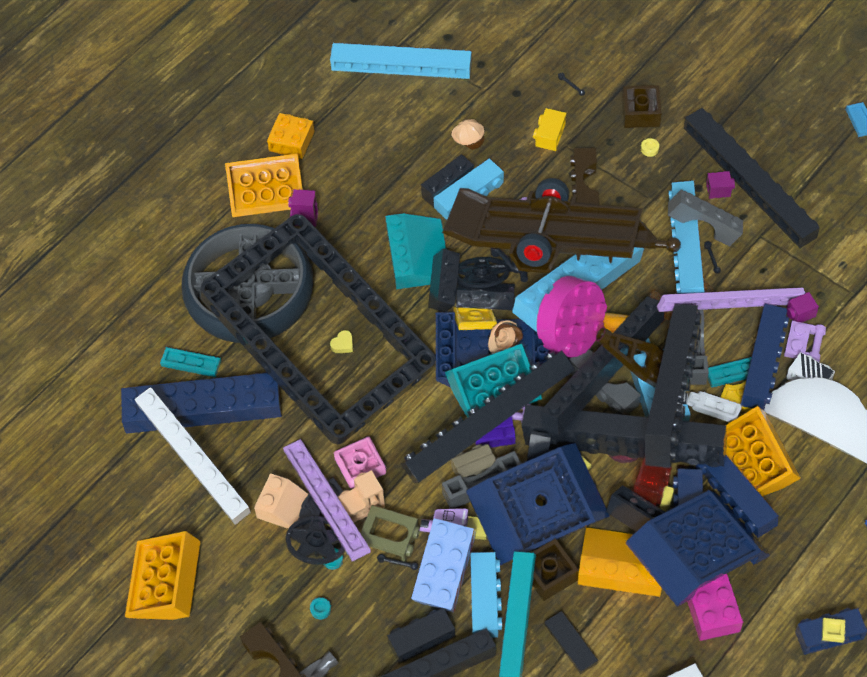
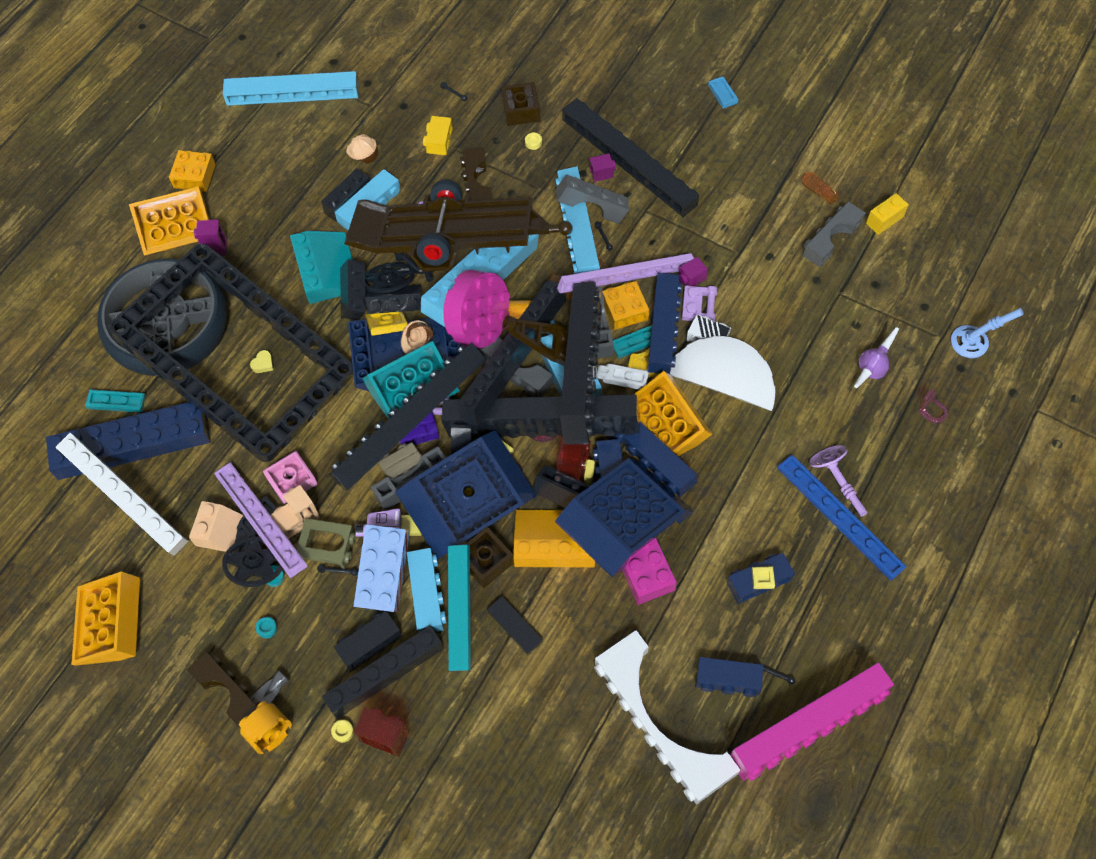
camera: 10 degrees left, 5 degrees up
none -> light orange brick [602,281,649,330]

